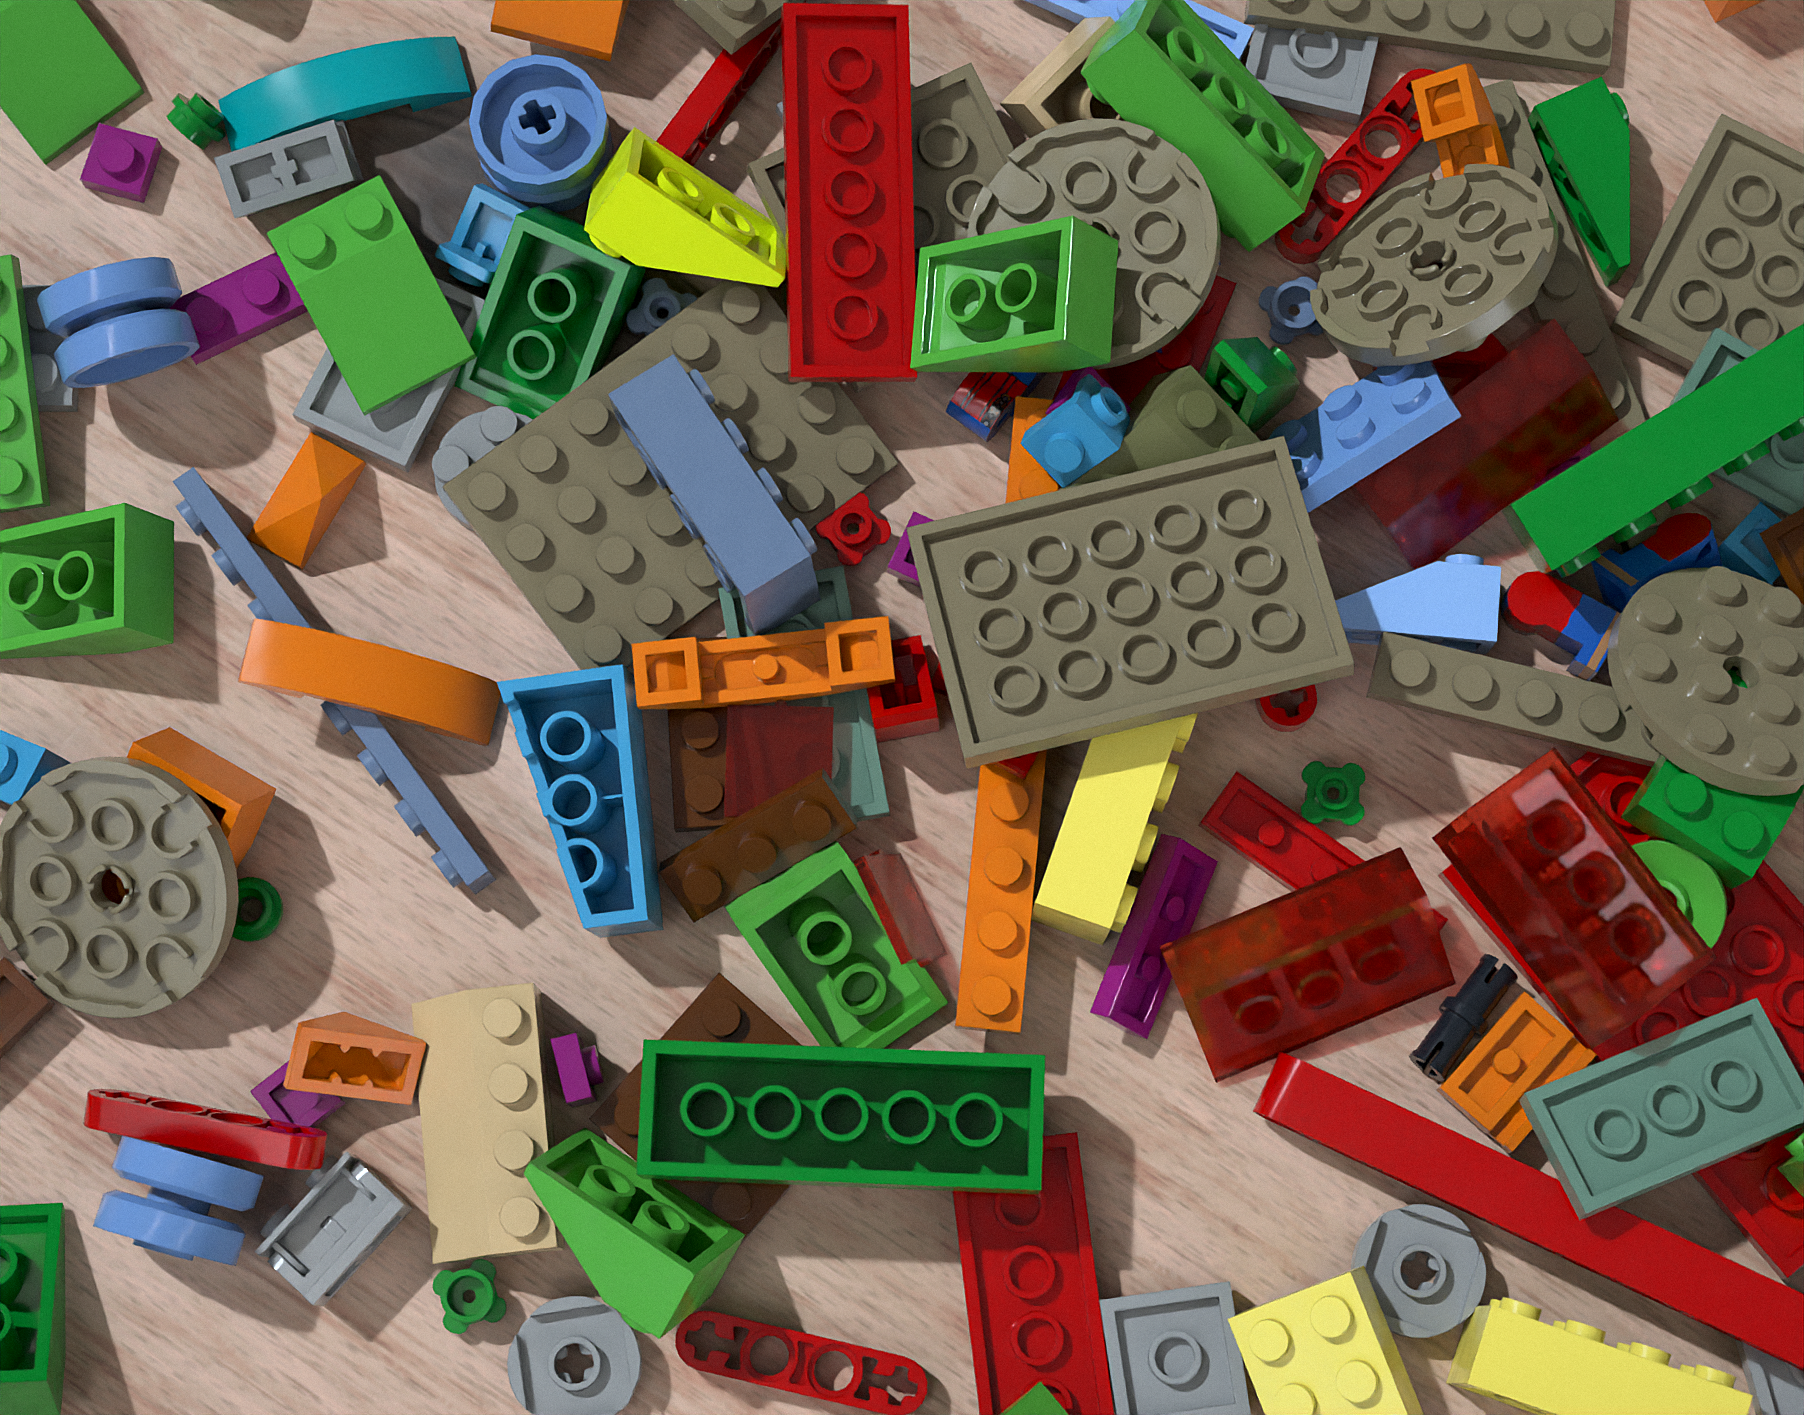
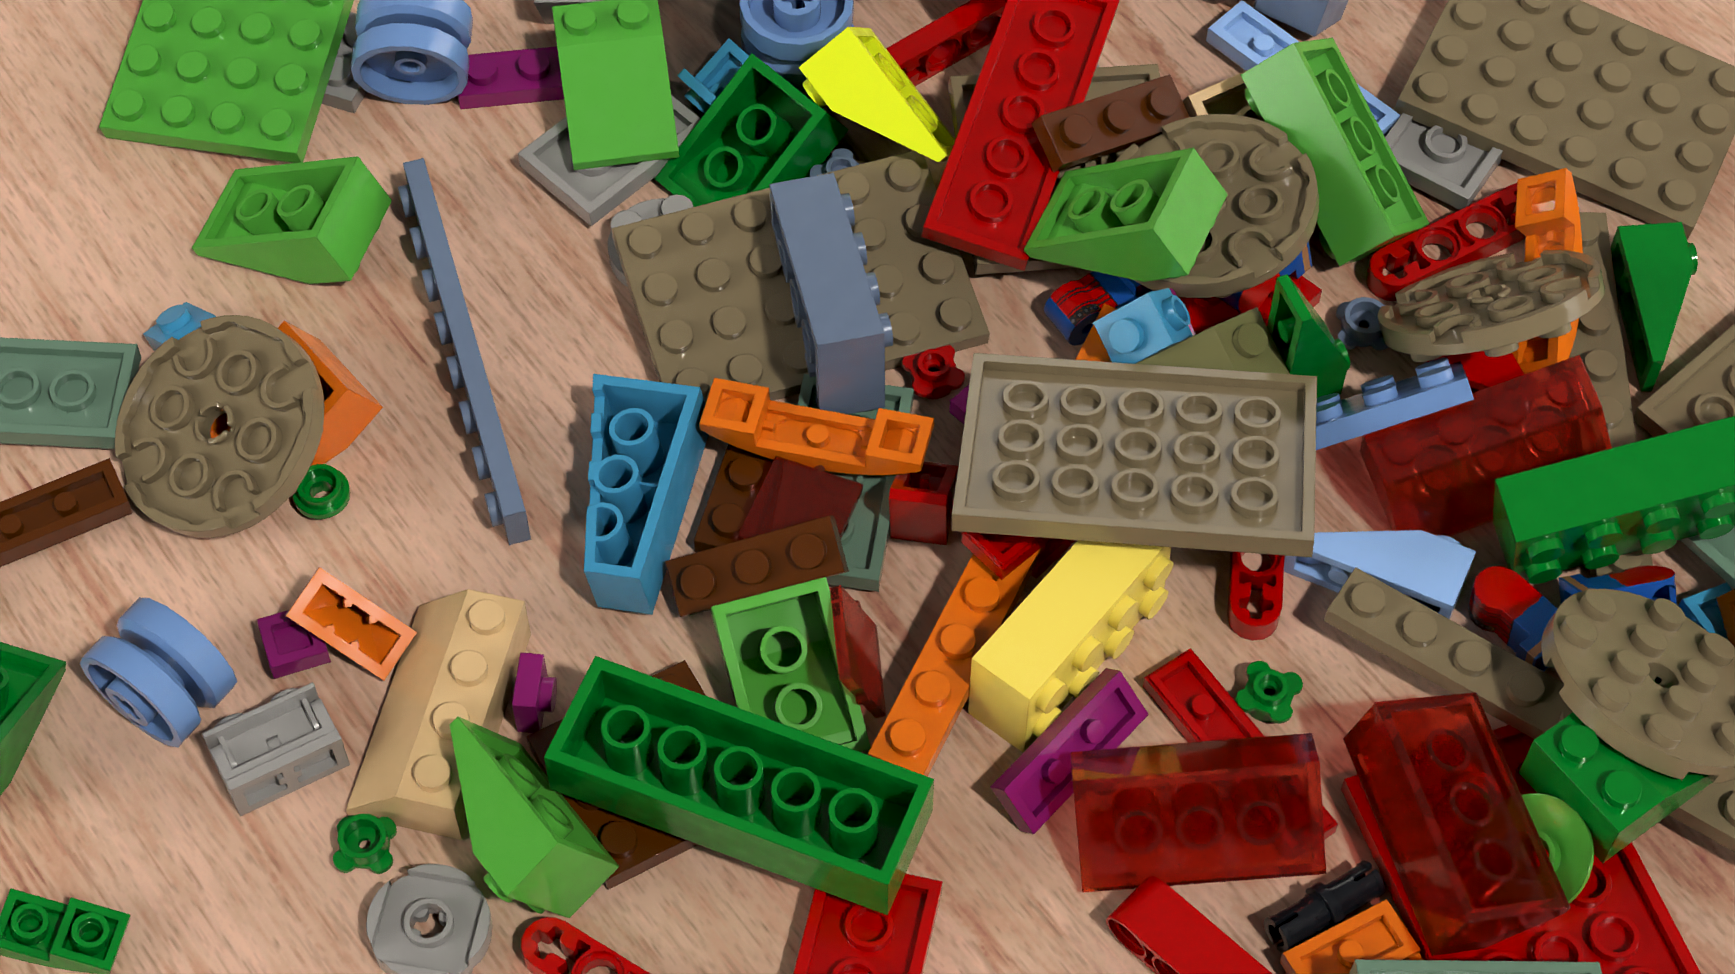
camera: 20 degrees right, 20 degrees down
red beam [83,1089,327,1170] -> none
orange slope [237,618,501,746] -> none
orange slope [246,432,366,570] -> none
none -> reddish brown plate [1032,74,1190,172]

